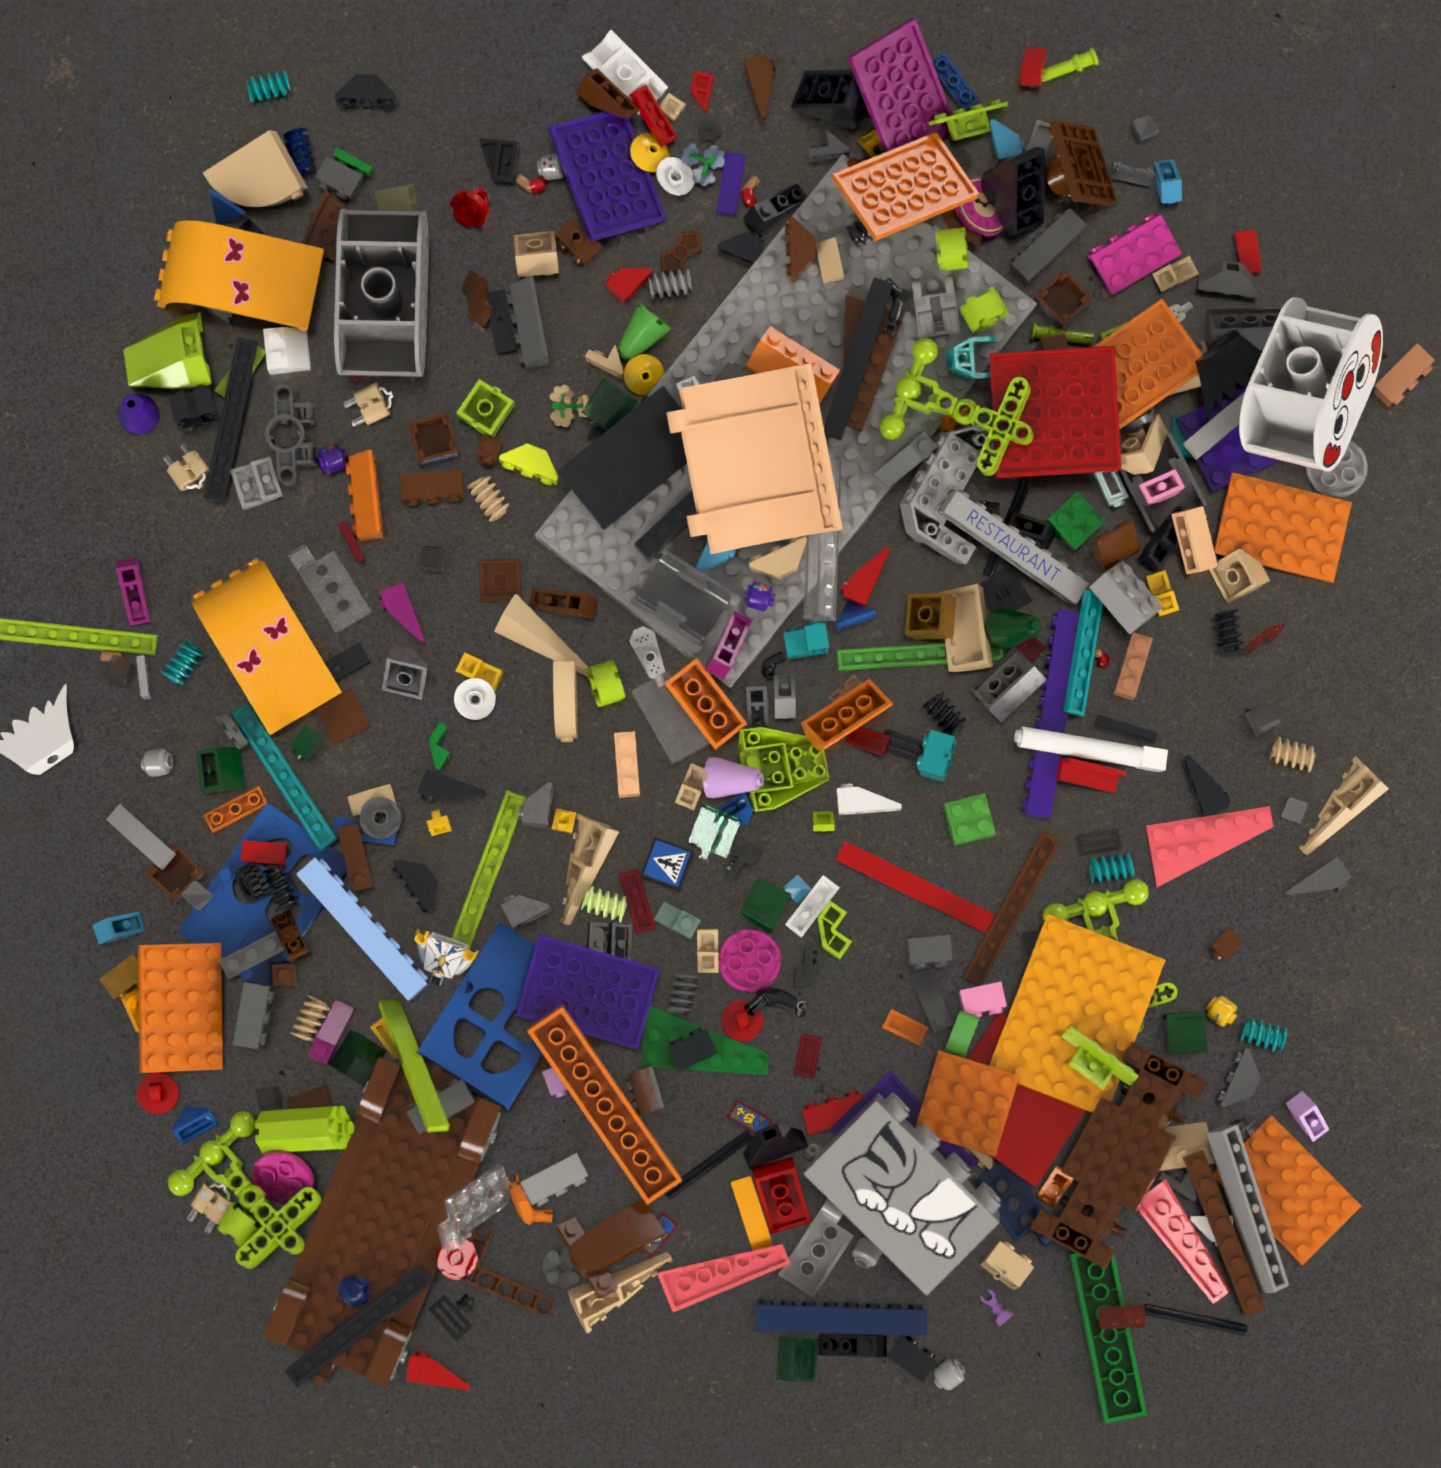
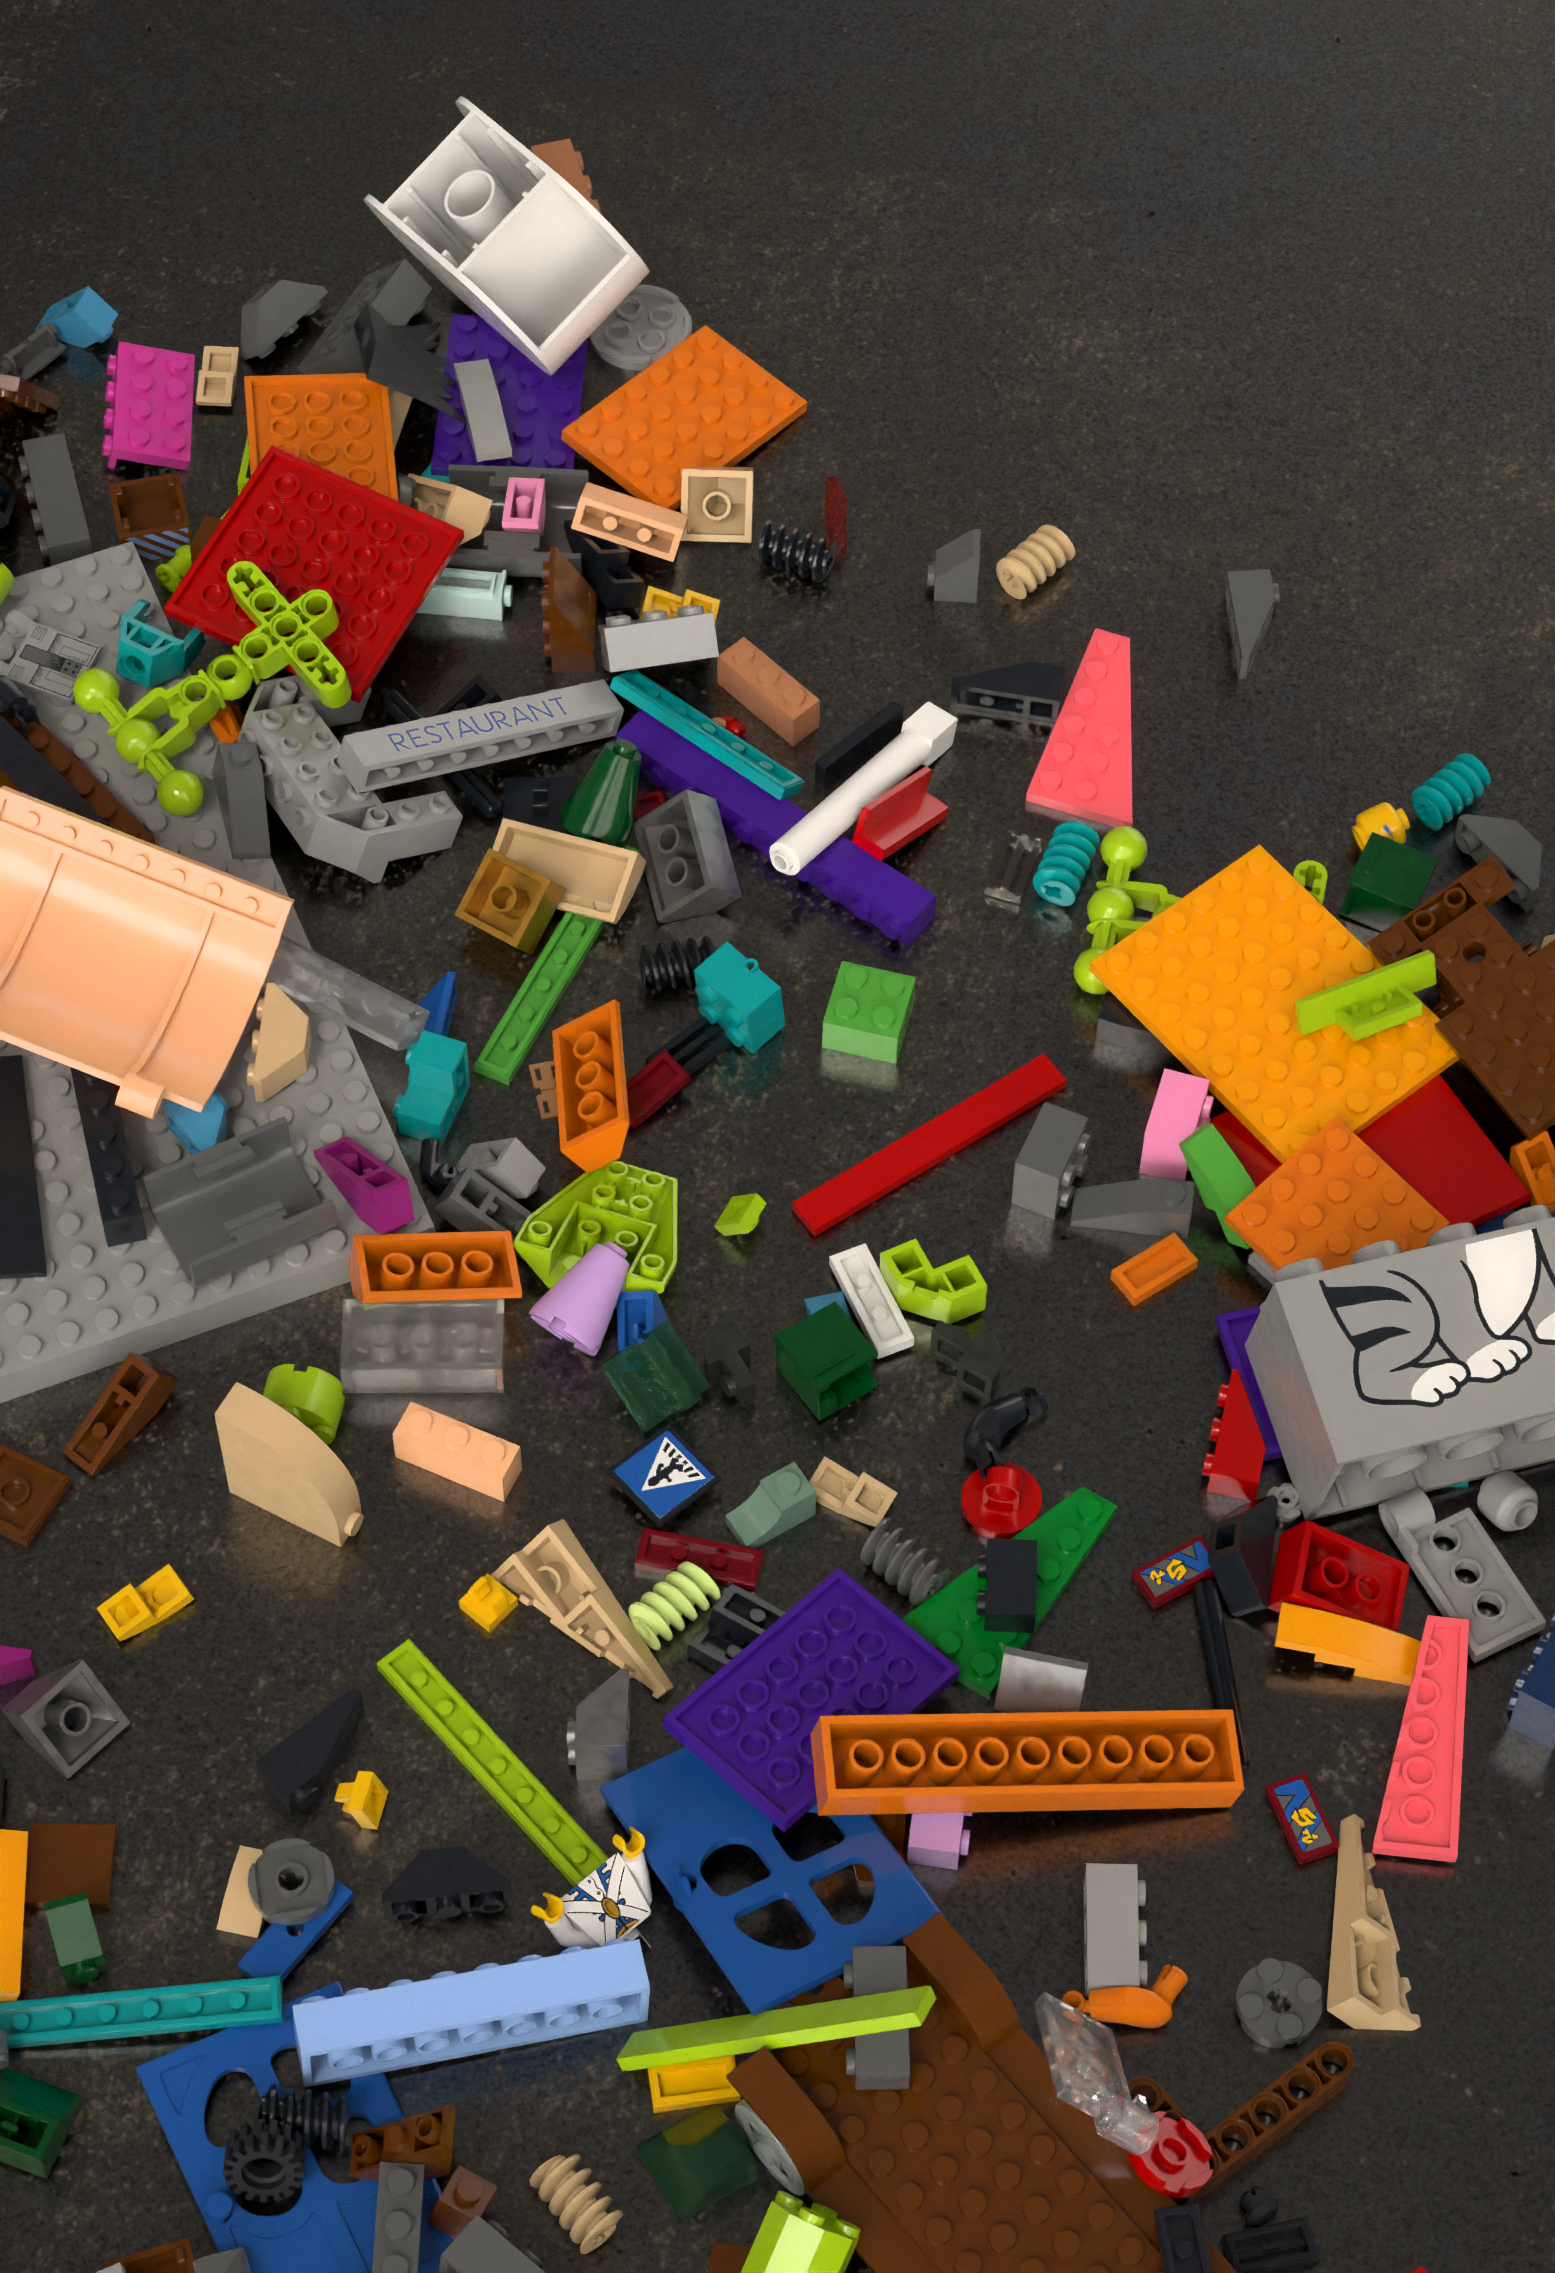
camera: 60 degrees left, 25 degrees down
orange tile [203,786,268,834] -> none
red slope [241,840,287,865] -> none
slope [308,1000,355,1066] -> none
reddish brown slope [337,822,373,892] -> none
green slope [429,722,451,772] -> none
white dish [454,678,496,720] -> none
tan wedge [494,594,589,676] -> none
flat silver slope [518,782,554,829] -> none
reddish brown slope [556,1199,665,1299] -> none
white piece [629,626,665,688] -> none
tan slope [675,762,708,810] -> none
dark pink tile [719,929,781,992] -> none
dark purple head [744,582,776,612] -> none
dark red tile [794,1033,822,1079] -> none
white slope [836,784,902,815] -> none
red slope [840,547,890,607] -> none
lime brick [960,287,1009,333] -> none
reddish brown plate [963,831,1061,986] -> none
green brick [1045,491,1106,552] -> none
reddish brown brick [1209,928,1243,961] -> none
red slope [1234,229,1262,273] -> none
dark grey slope [1280,797,1309,824] -> none
tan wedge [1299,756,1389,855] -> none

